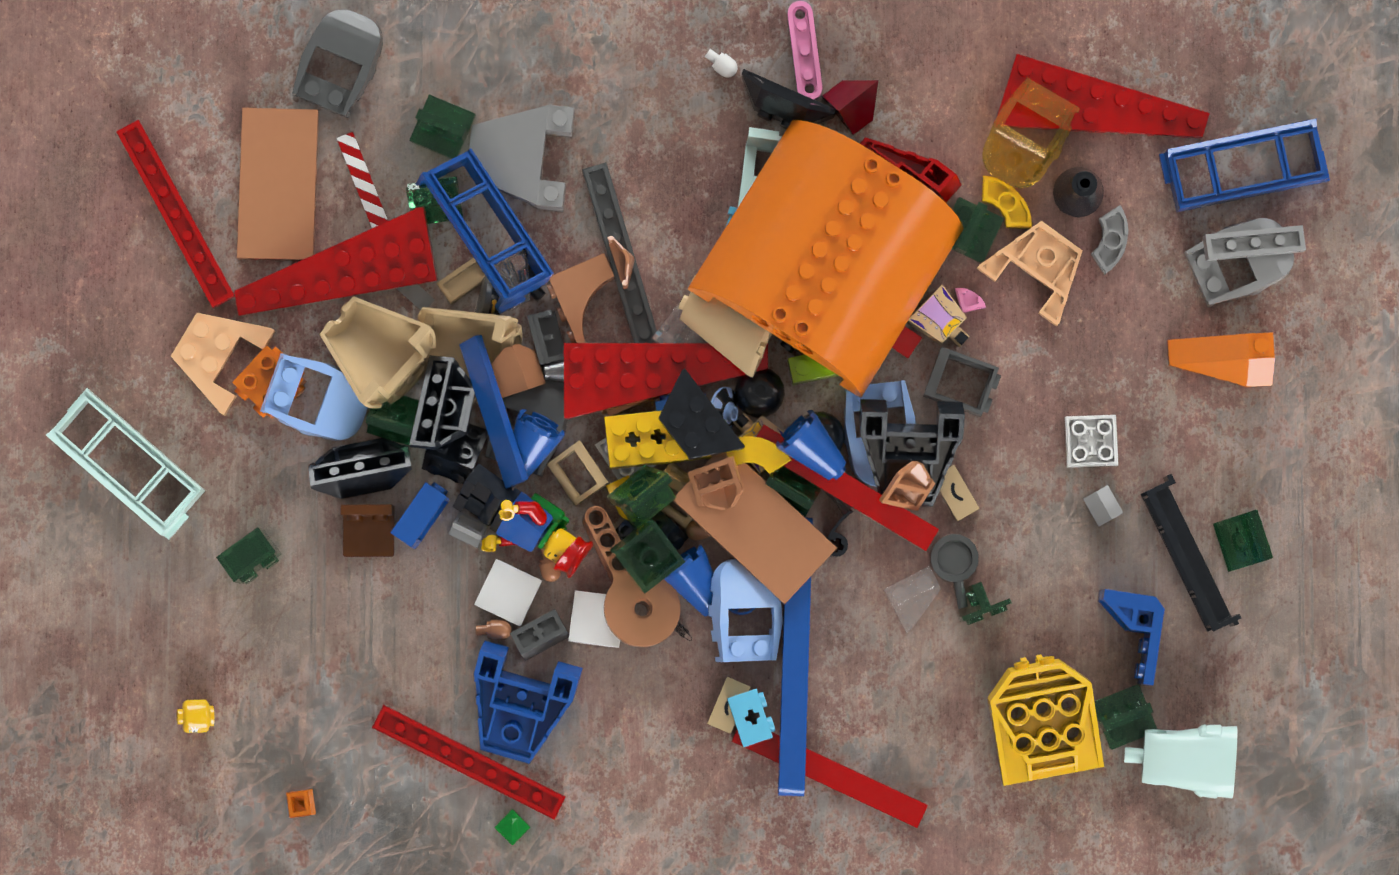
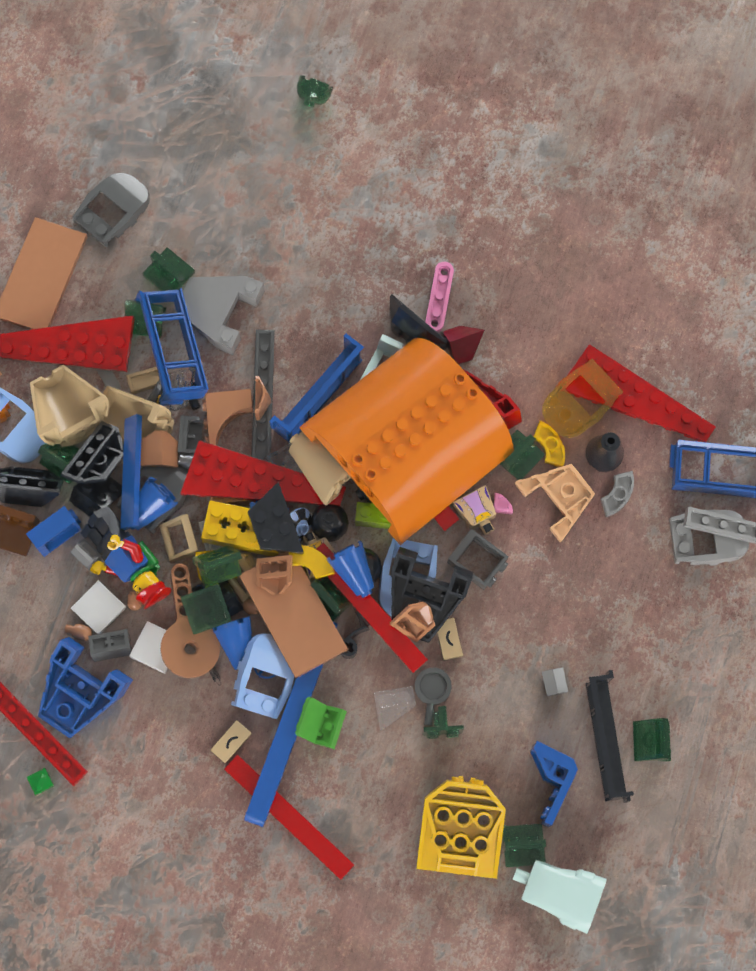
camera: 15 degrees right, 10 degrees down
sticker [337,132,388,228] -> none
white cylinder [705,49,738,78] -> none
medium azure brick [727,688,776,747] -> none
white tile [1064,415,1118,468] -> none
orange wedge [1167,332,1275,387] -> none
none -> blue piece [269,333,364,444]
none -> bright green bracket [295,697,347,749]

